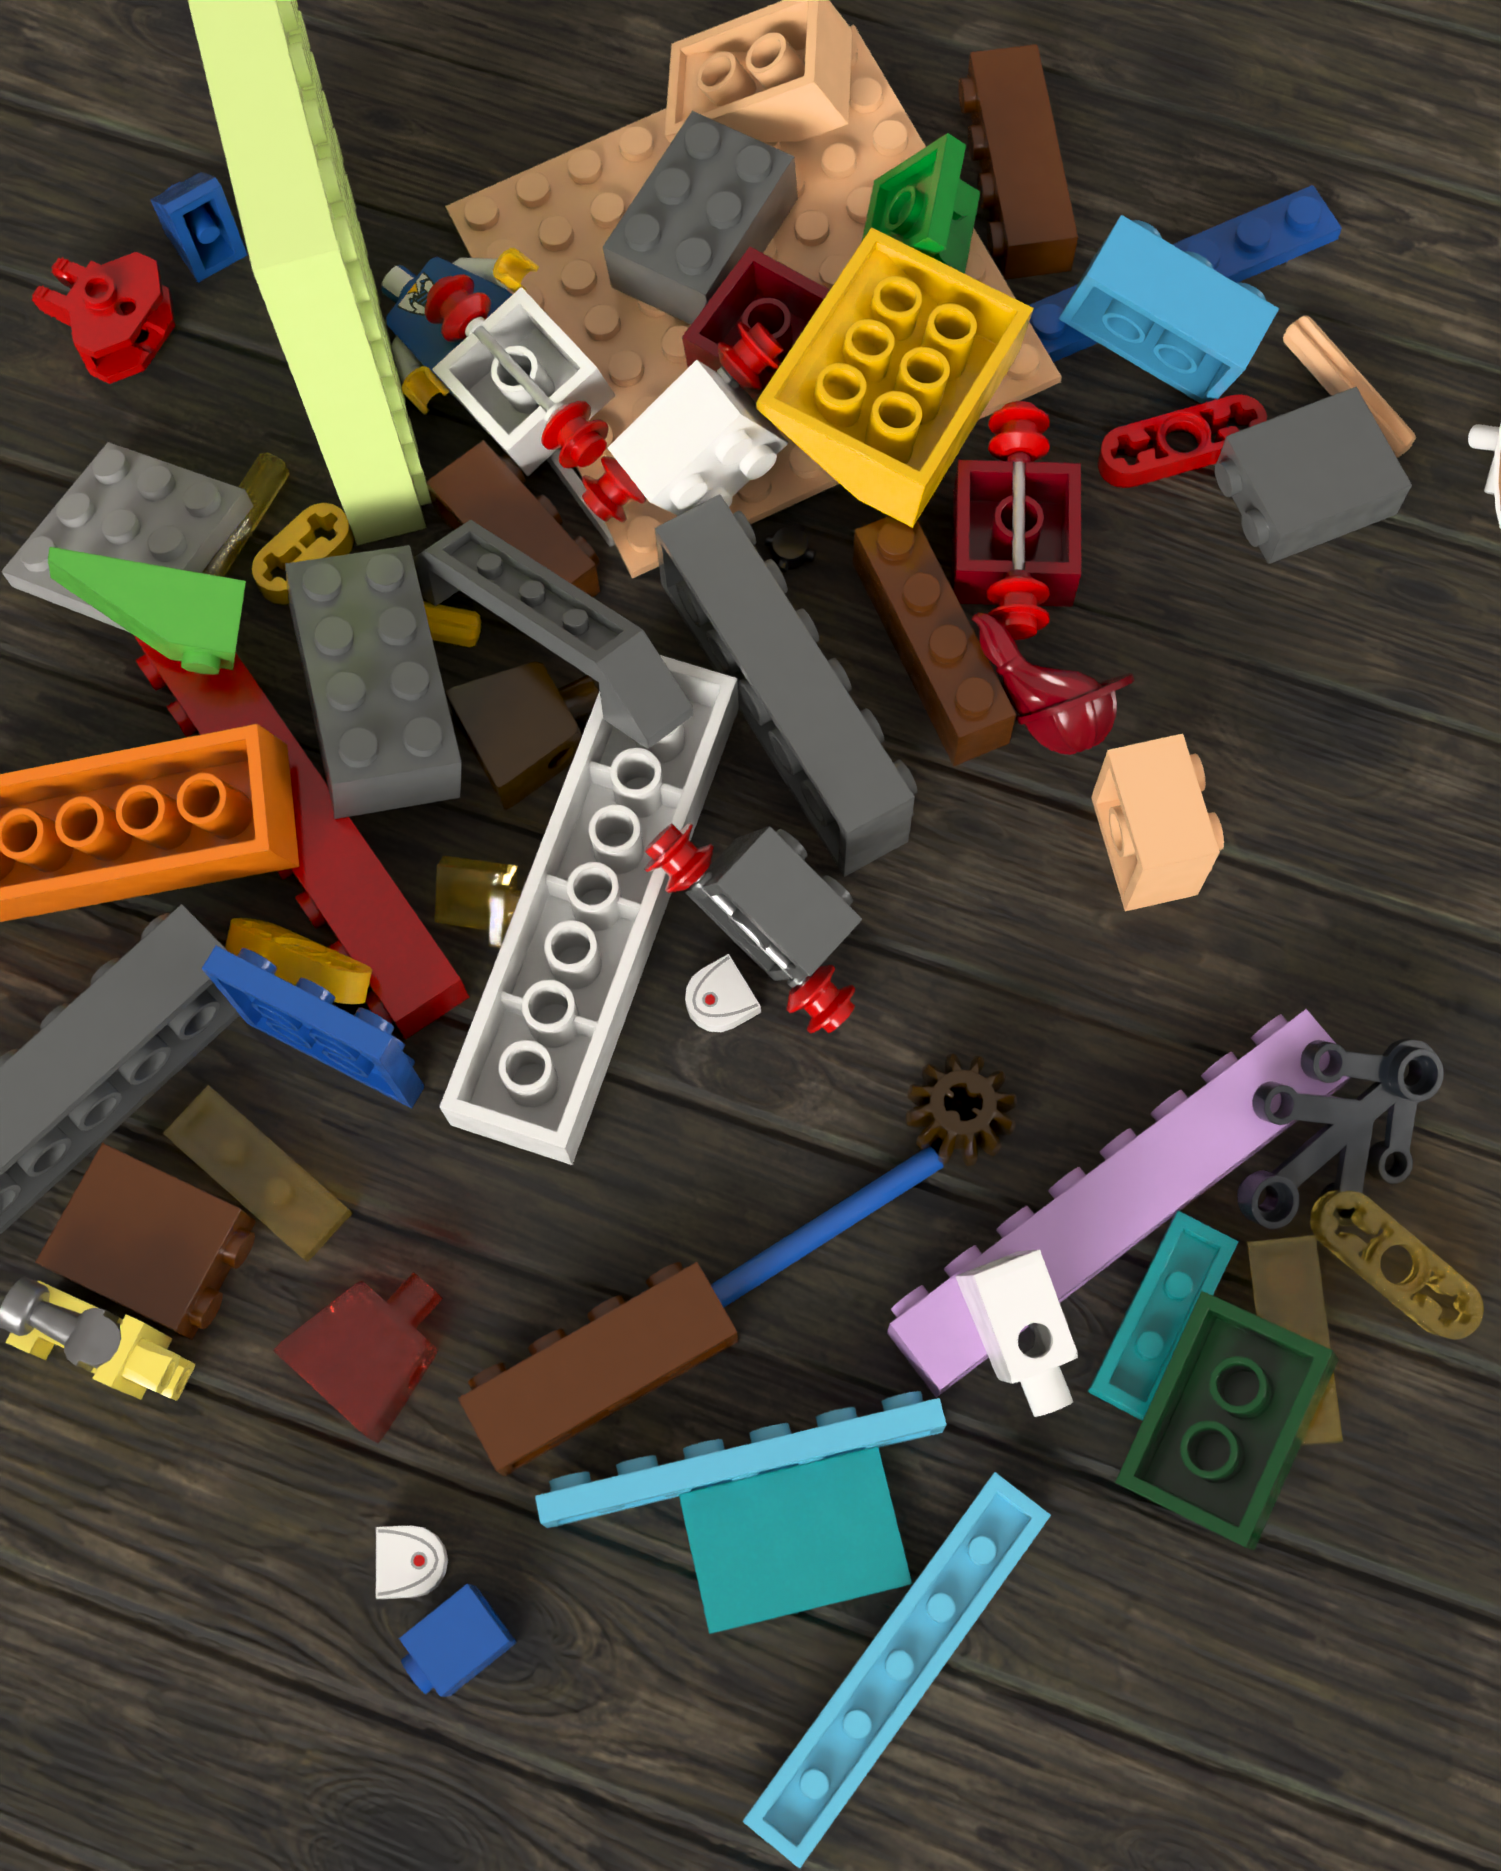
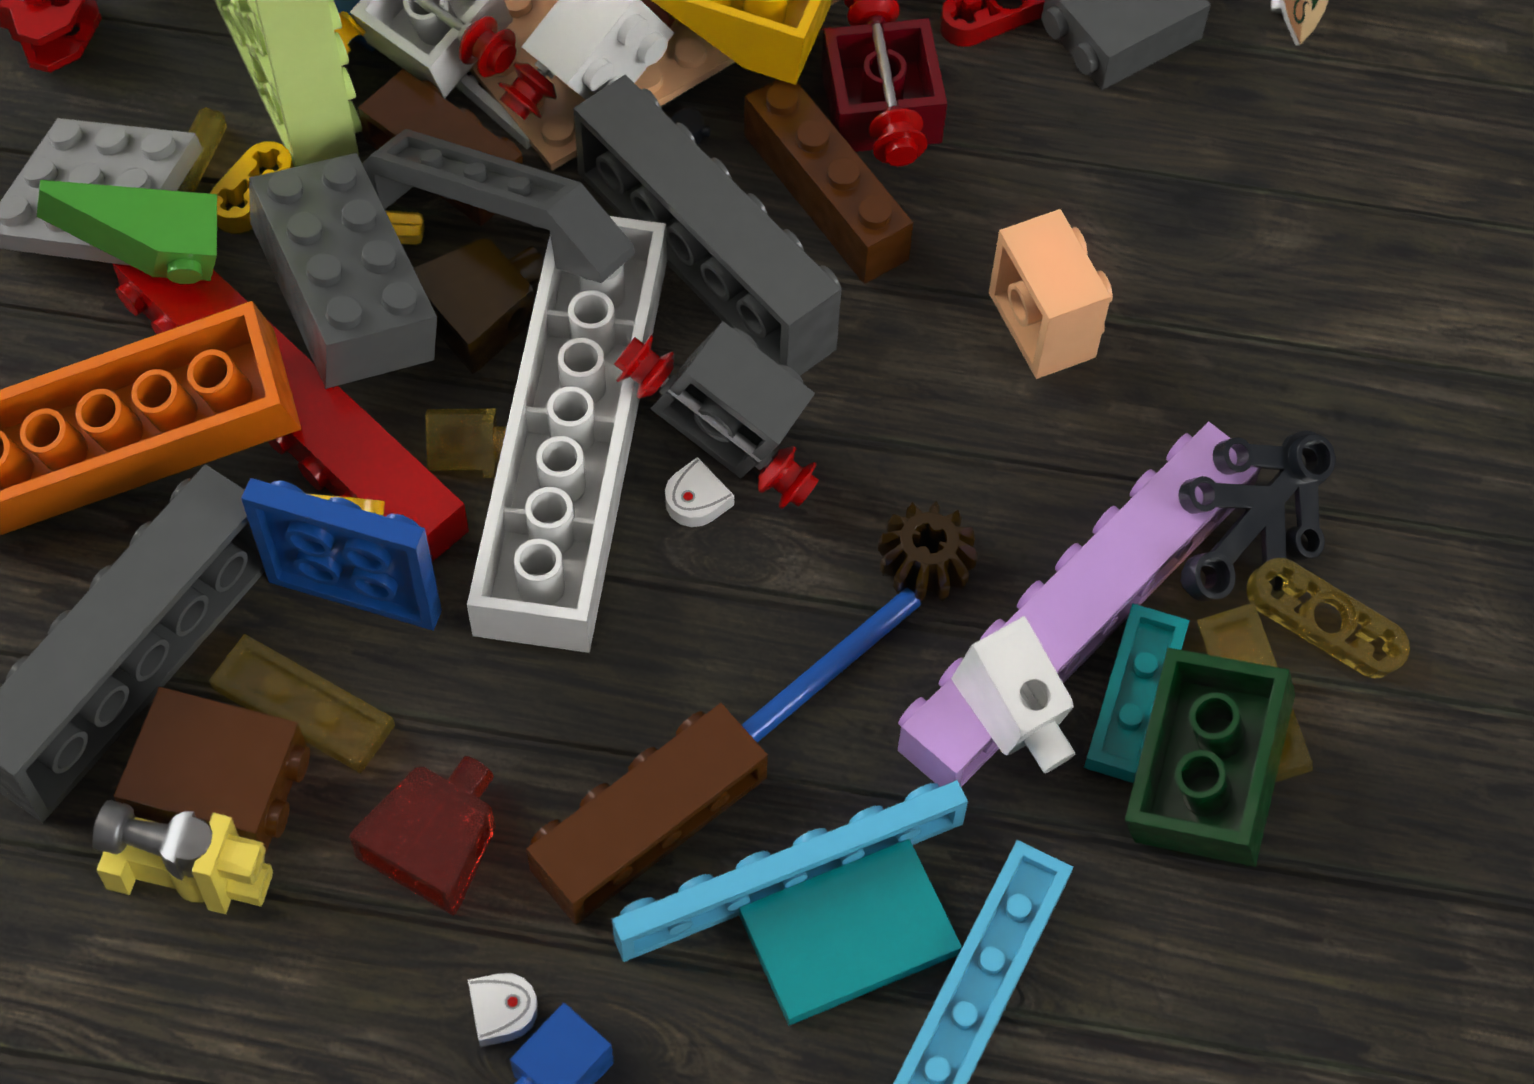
camera: 15 degrees left, 10 degrees down
dark red piece [971,612,1135,755] -> none

